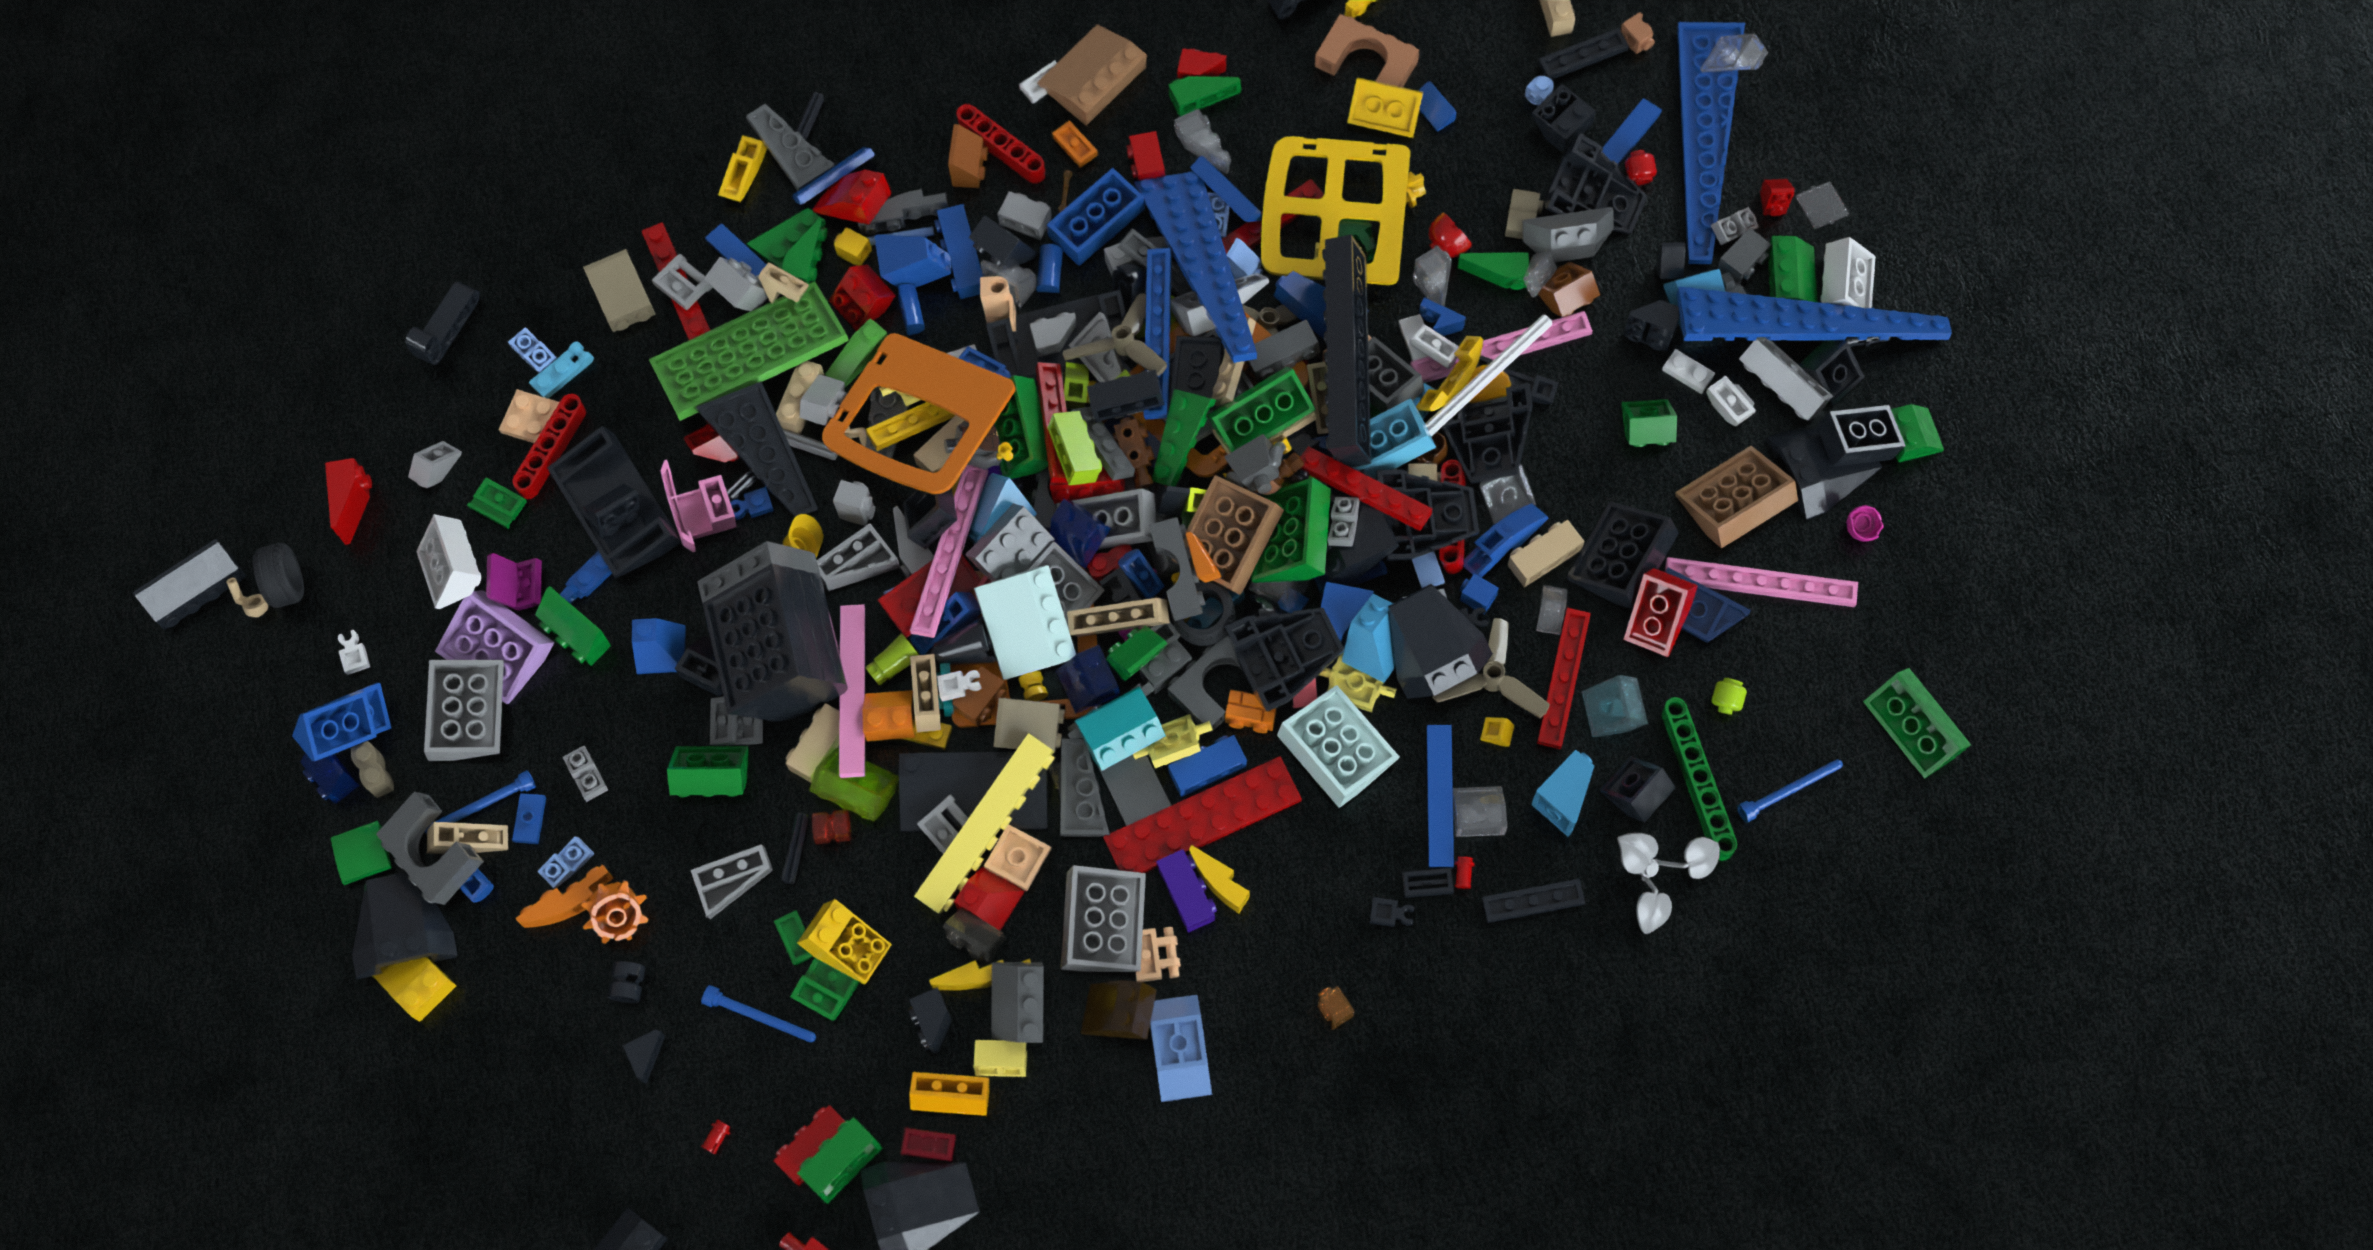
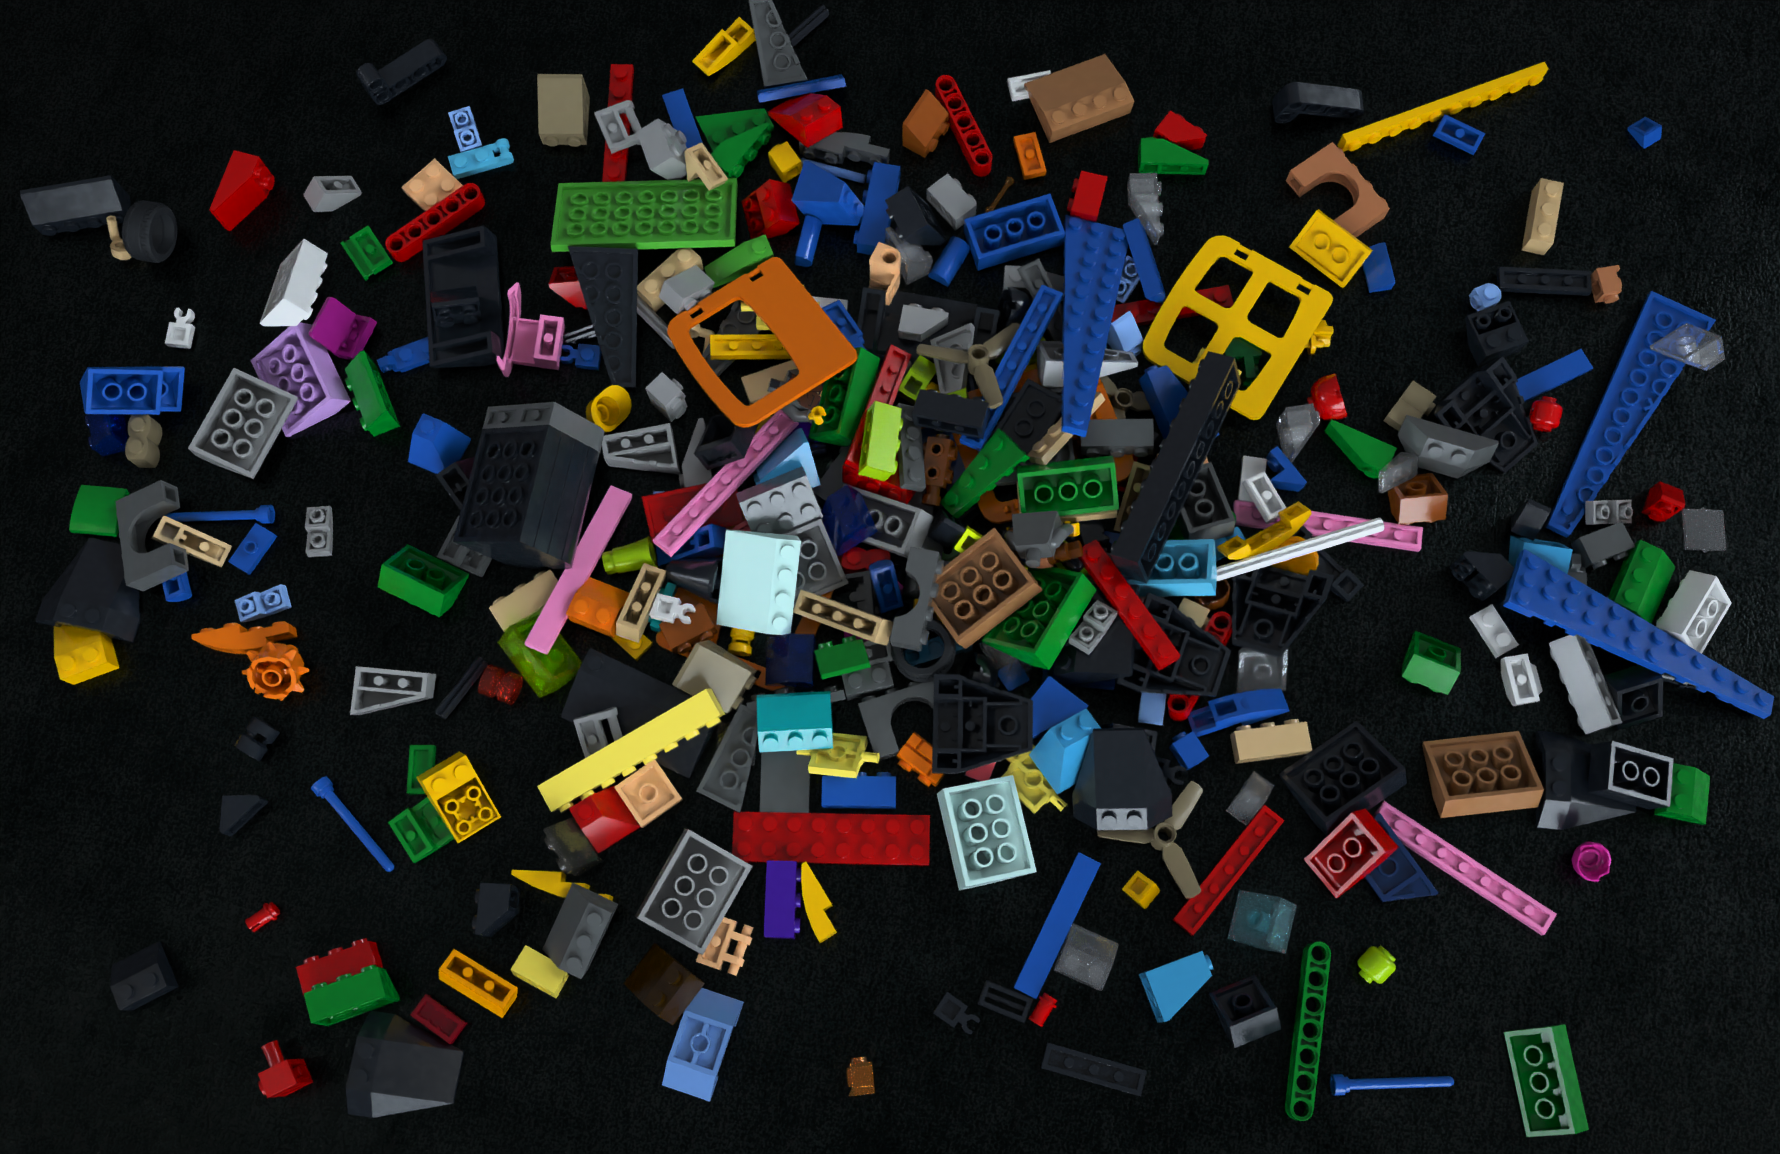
camera: 25 degrees right, 5 degrees up
orange slope [1186,531,1221,583] -> none
light grey plant [1617,833,1720,934] -> none

